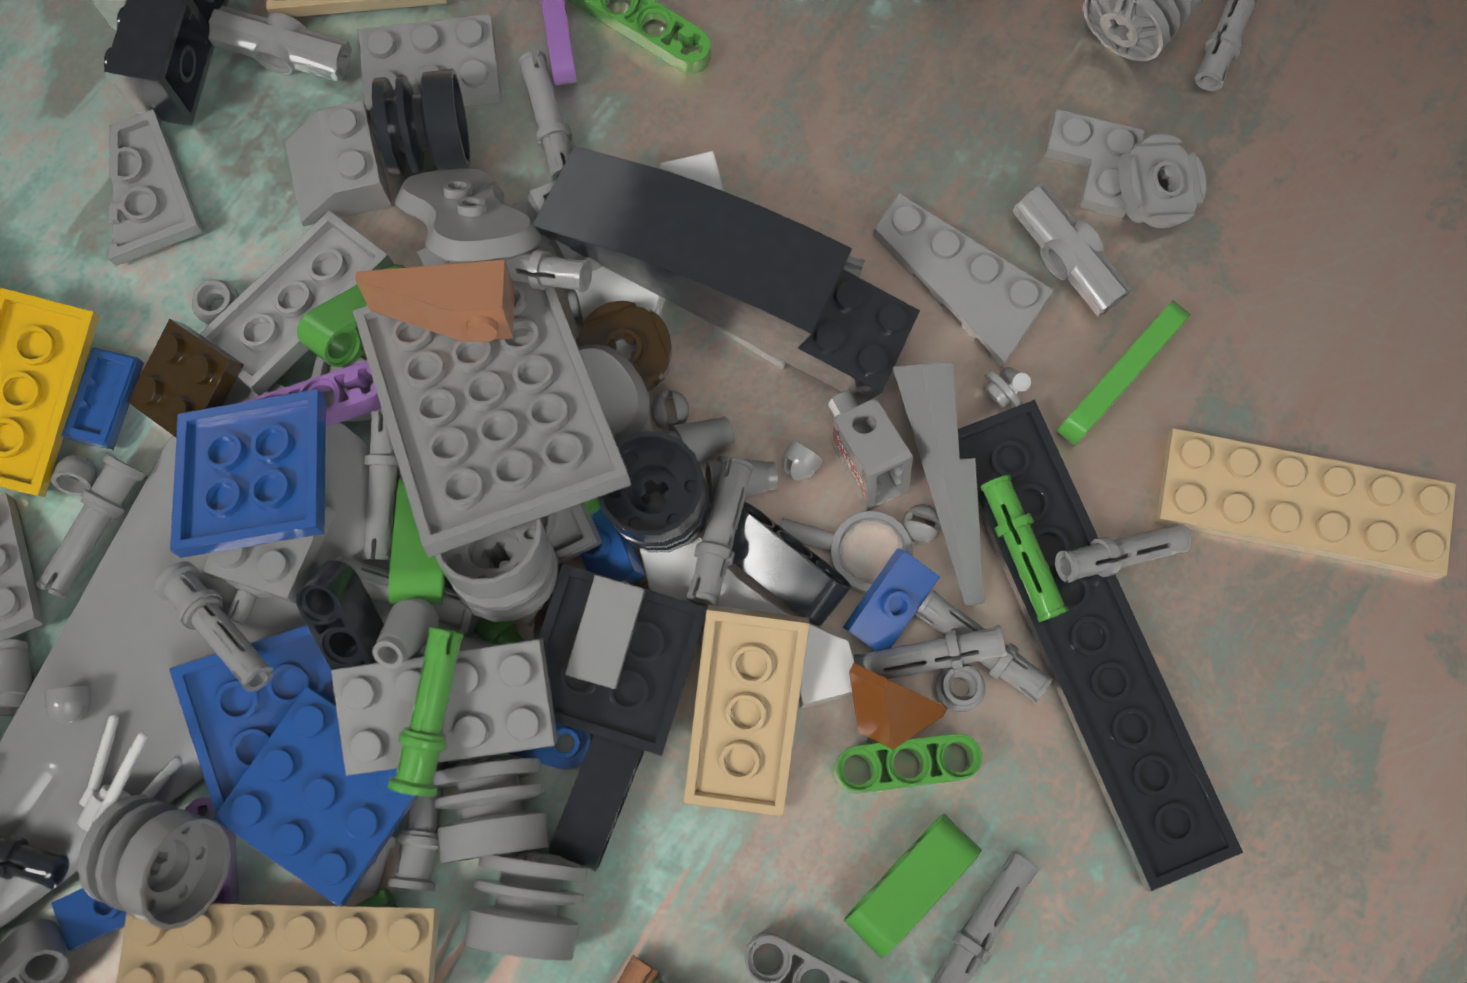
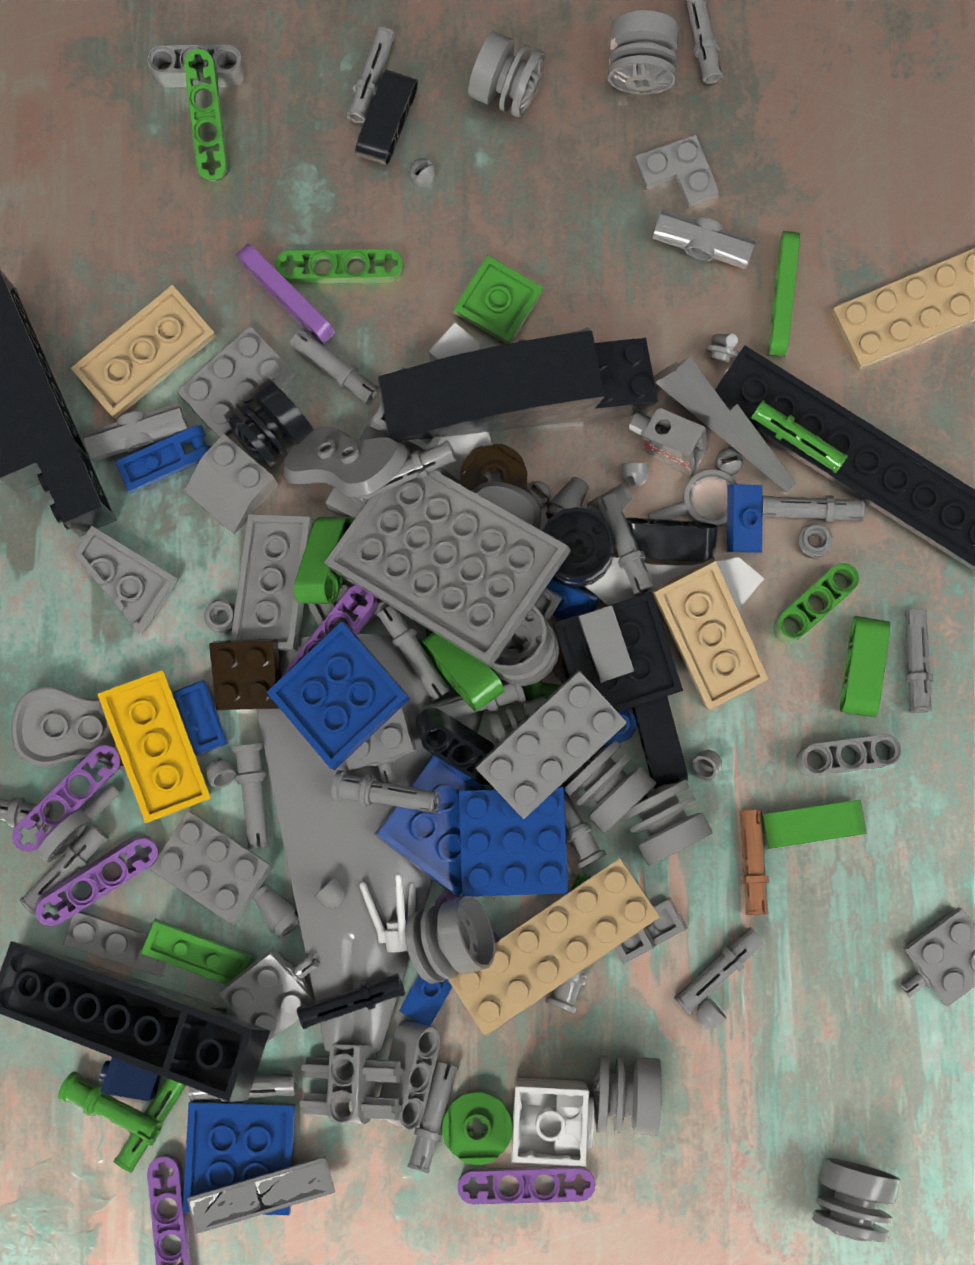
camera: 30 degrees left, 5 degrees up
nougat slope [355,259,515,342] -> none
light grey cone [373,598,439,669] -> none
bright green pin [387,627,464,797] -> none
dark orange slope [849,663,947,749] -> none
light grey pin [854,625,1007,679] -> none
light grey wing [873,193,1054,368] -> none
light grey pin [1055,523,1192,582] -> none
light grey plate [1118,134,1207,229] -> none
none -> blue plate [115,425,211,494]
none -> bright green plate [453,255,544,344]
none -> light grey hinge [692,750,722,780]

